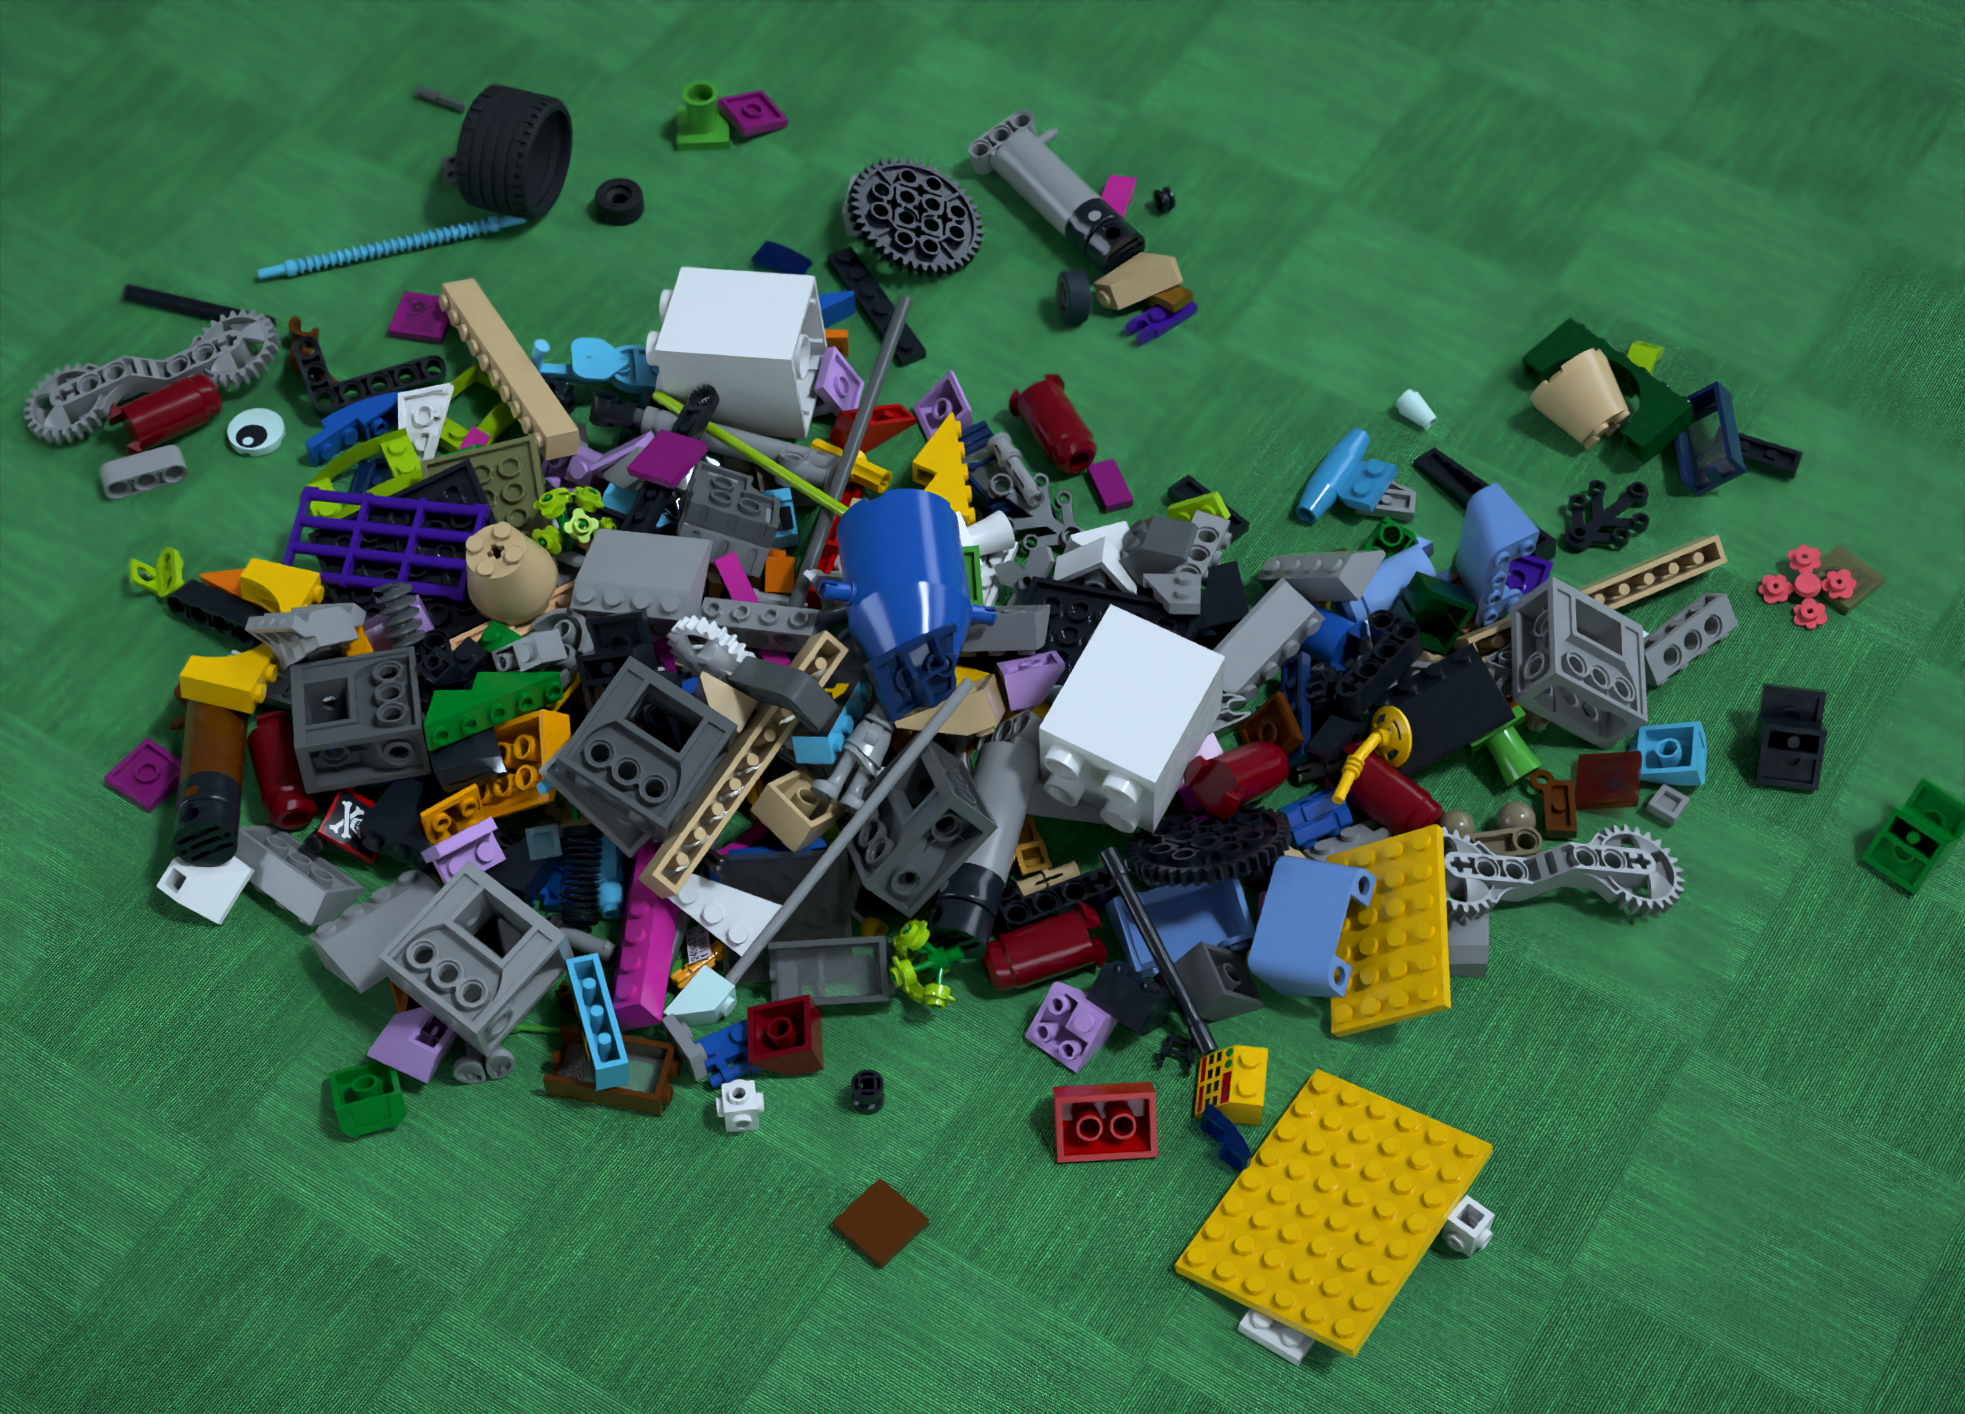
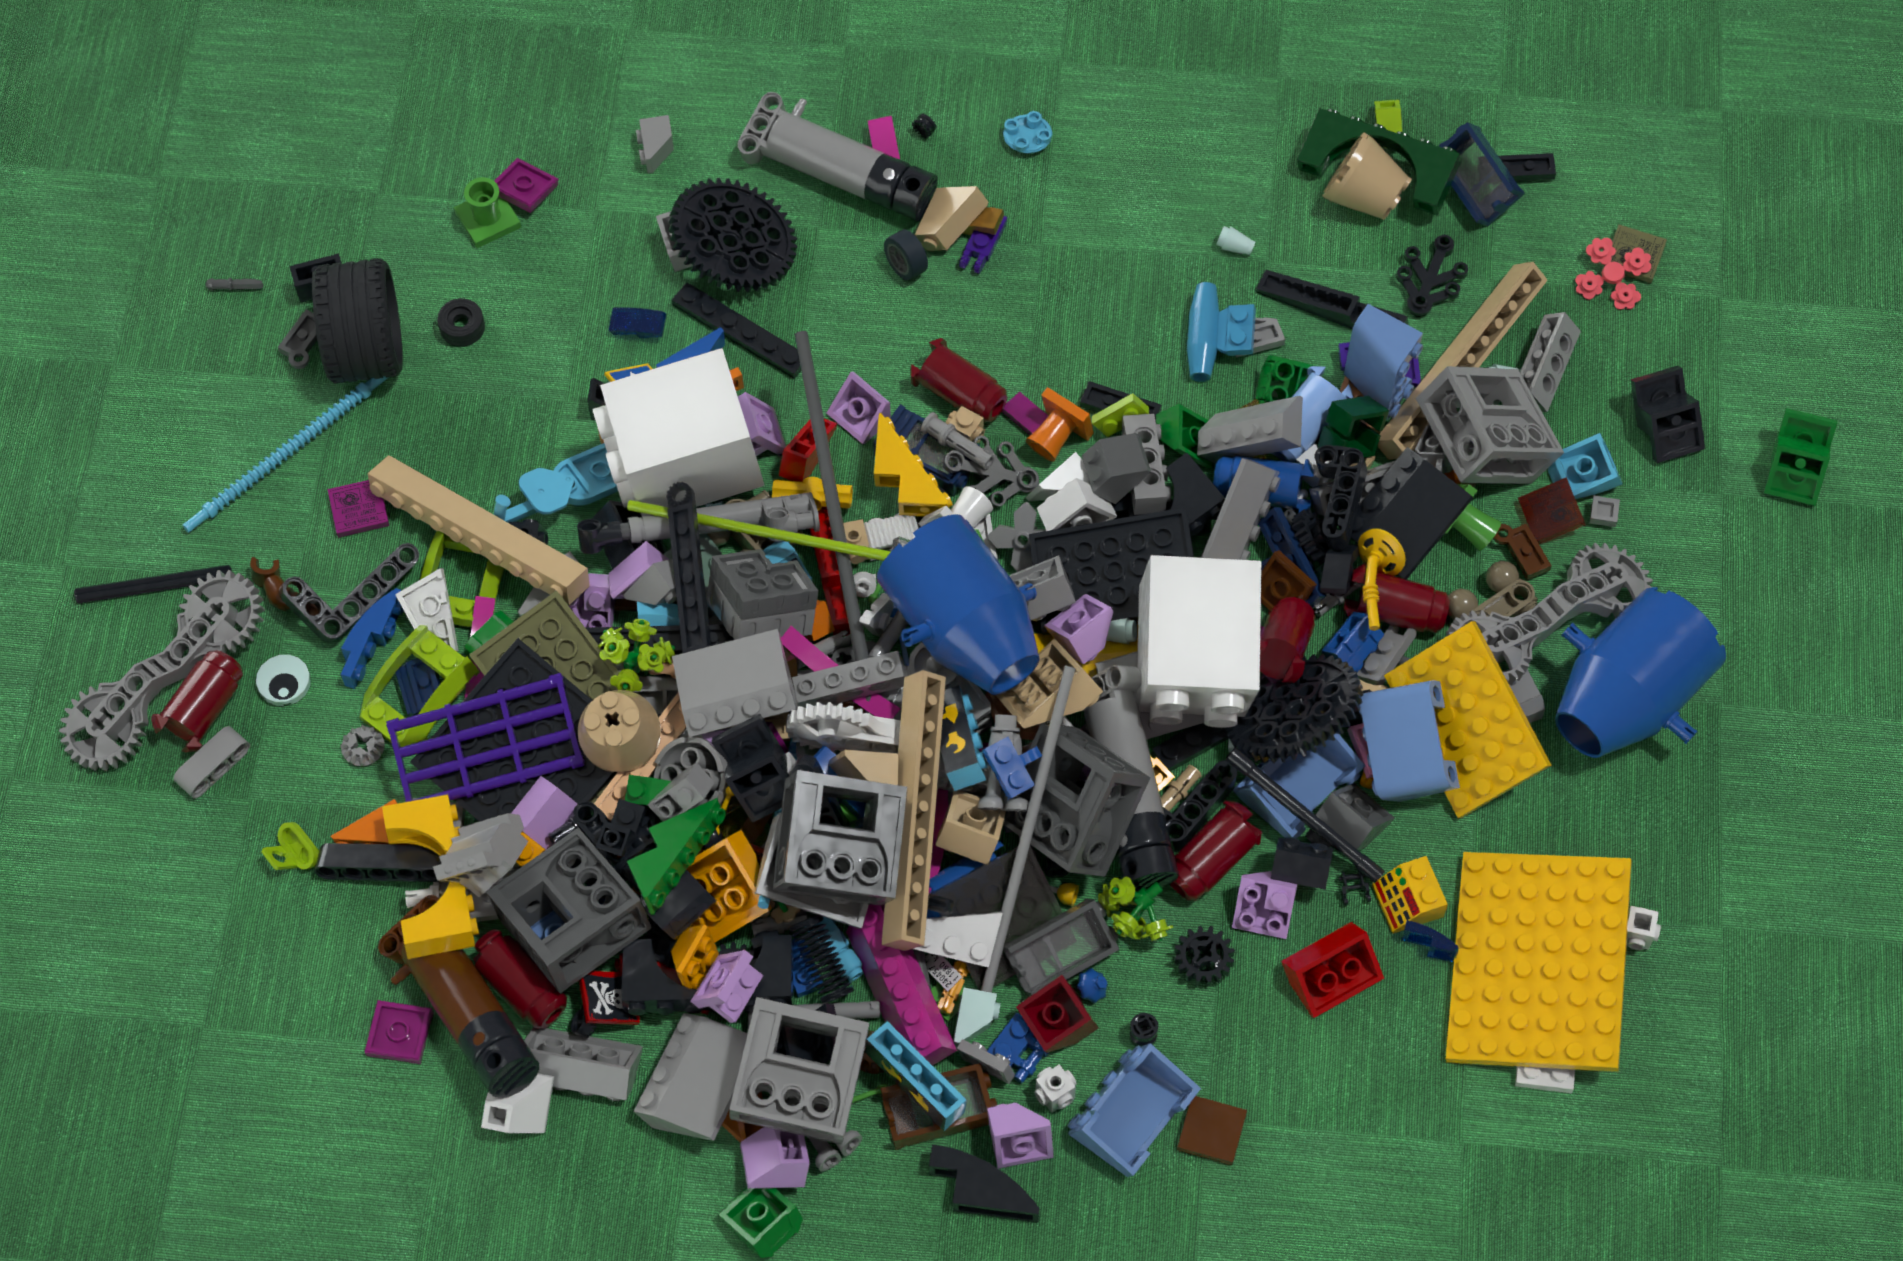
camera: 25 degrees left, 10 degrees up
dark grey piece [373,581,426,649] -> none
clear light blue slope [525,824,562,861] -> none
magenta tile [626,429,709,489] -> none
dark grey beam [726,656,839,733] -> none
dark blue slope [864,623,957,722] -> none
light grey wing [1143,572,1201,614] -> none
none -> light grey gear [340,724,385,766]
none -> light grey slope [636,115,674,174]
none -> black slope [929,1144,1040,1223]
none -> tan brick [945,406,985,443]
none -> blue plate [982,736,1042,800]
none -> lavender slope [988,1103,1053,1169]
none -> medium azure dish [1003,111,1052,154]
none -> orange plant [1026,387,1094,462]
none -> medium blue windscreen [1068,1043,1201,1177]
none -> blue piece [1077,968,1108,1004]
none -> black plate [1152,723,1229,772]
none -> green slope [1156,404,1214,470]
none -> black gear [1174,926,1235,987]
none -> blue piece [1555,587,1726,758]

